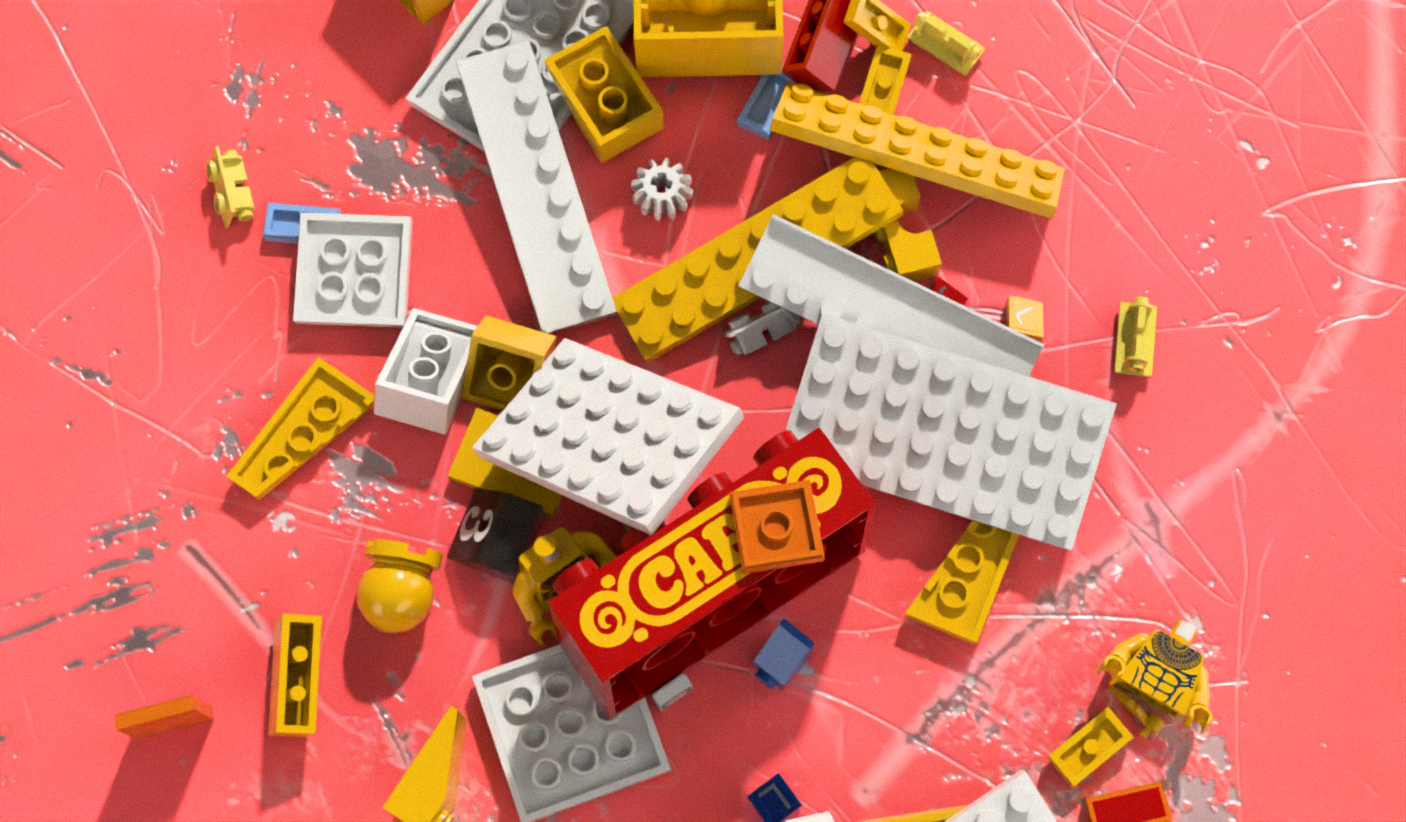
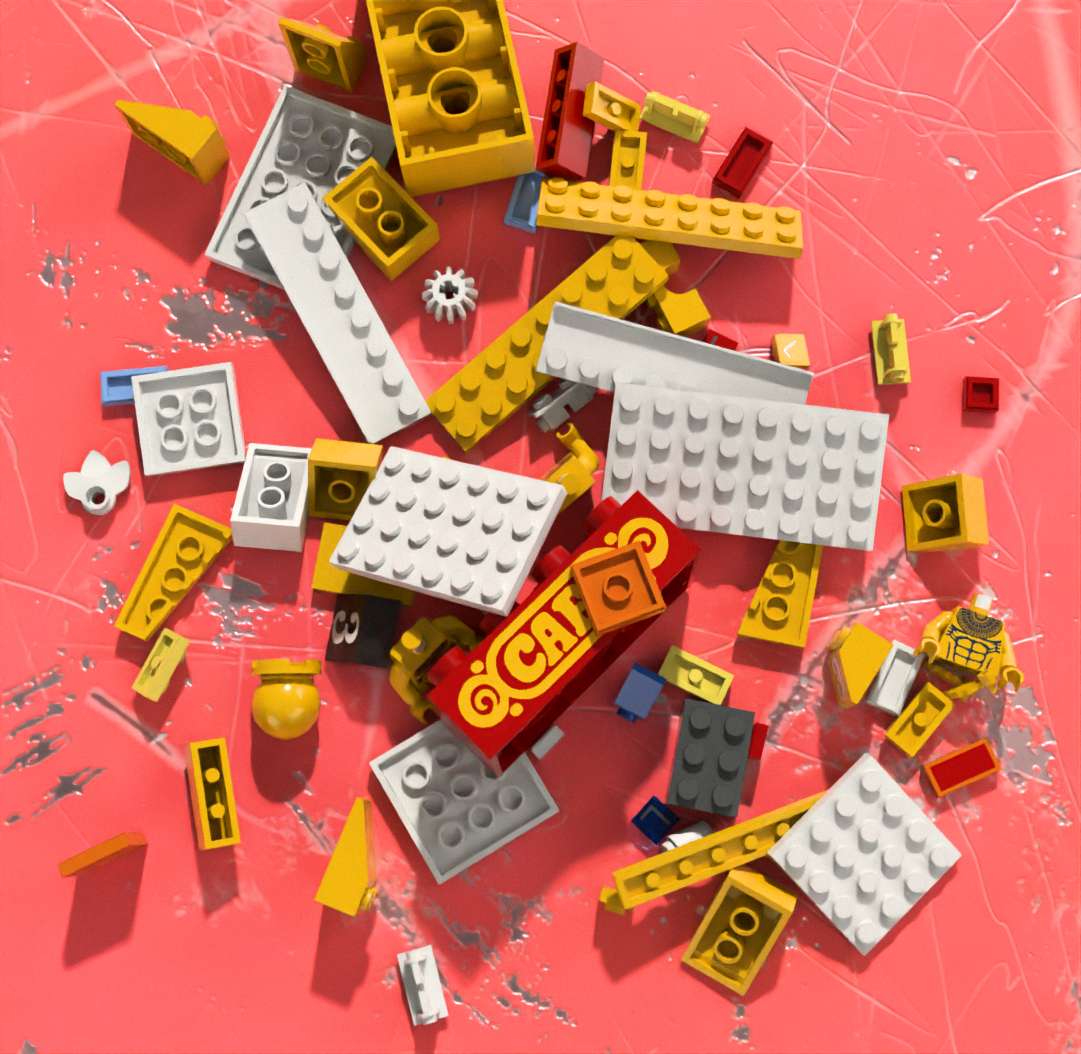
camera: 10 degrees left, 5 degrees up
light yellow hinge [206,146,255,228] -> none
none -> white plate [63,450,131,515]
none -> light yellow plate [131,627,190,702]
none -> yellow torso [538,423,599,514]
none -> light yellow plate [658,645,735,705]
none -> dark grey brick [664,699,755,818]
none -> red tile [712,127,773,199]
none -> red tile [747,722,769,761]
none -> yellow slope [827,622,894,710]
none -> white tile [865,640,925,717]
none -> yellow slope [902,473,989,552]
none -> yellow piece [943,669,997,700]
none -> red tile [962,376,999,413]

